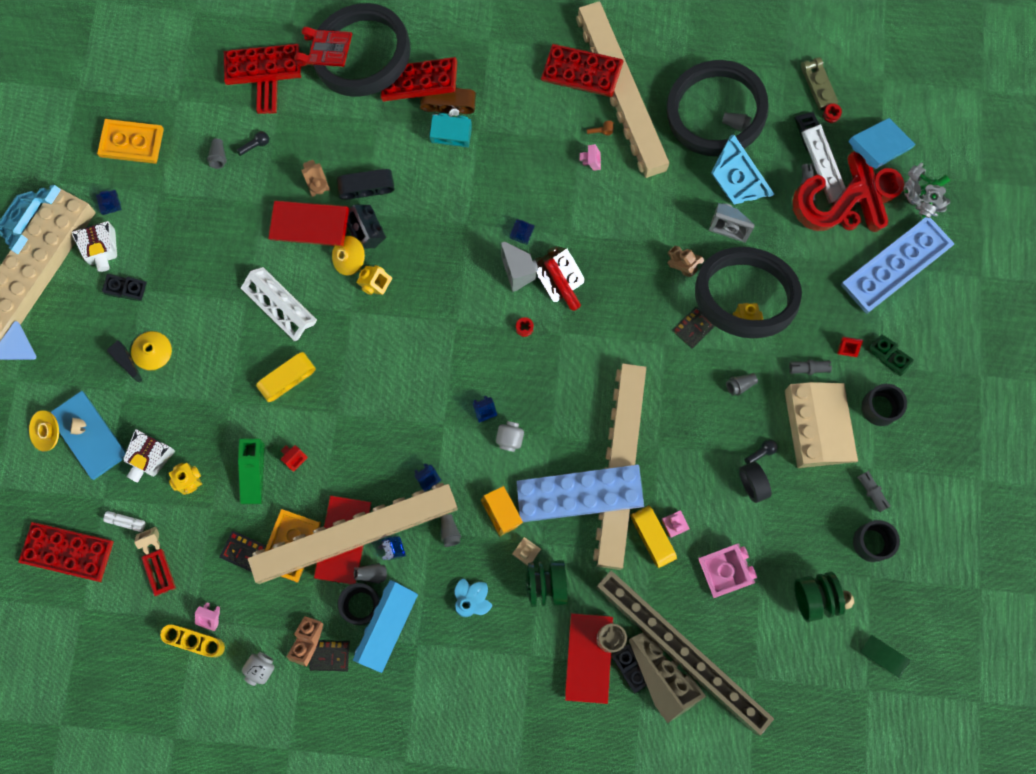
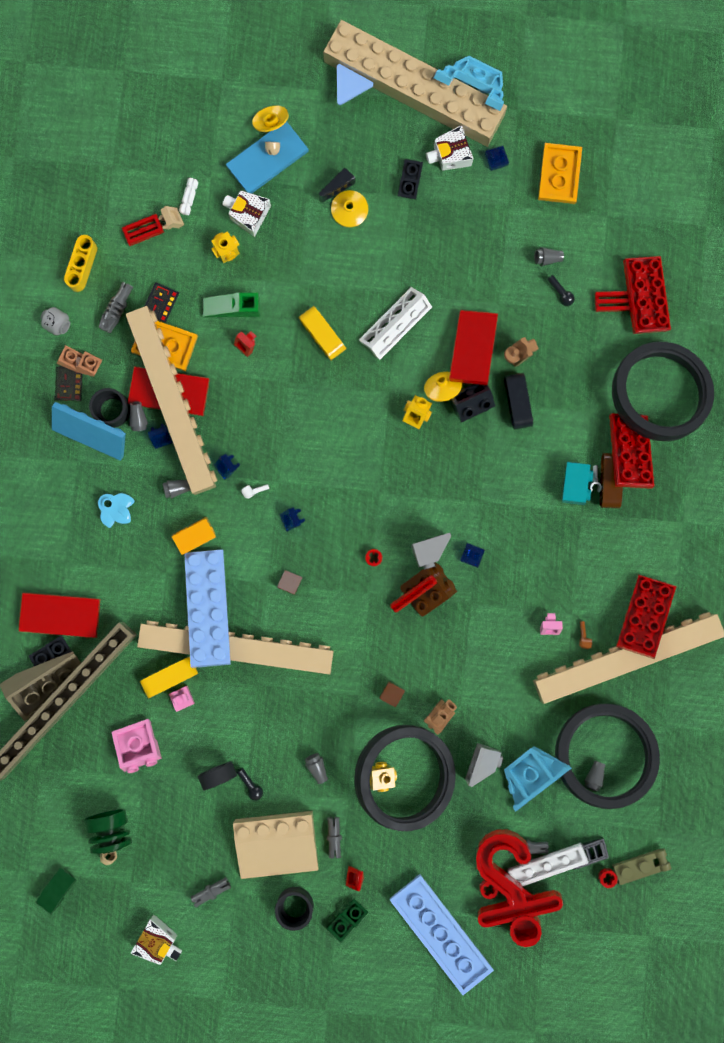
camera: 95 degrees right, 10 degrees up
red tile [18,522,114,582] -> none
bright pink tile [195,603,220,631] -> none
red flag [294,27,353,67] -> none
light grey head [496,421,524,452] -> none
tan tile [512,537,541,566] -> none
dark green wheel [525,560,568,607] -> none
dark tan wheel [596,623,627,653] -> none
clear smoke piece [672,307,715,349] -> none
dark azure tile [848,118,915,169] -> none
black piece [853,520,900,562] -> none
light grey plant [904,162,950,218] -> none
none -> dark grey hinge [99,282,133,333]
none -> torso [131,915,182,965]
none -> white hand [241,484,269,499]
none -> slope [277,570,303,595]
none -> reddish brown slope [379,681,405,707]

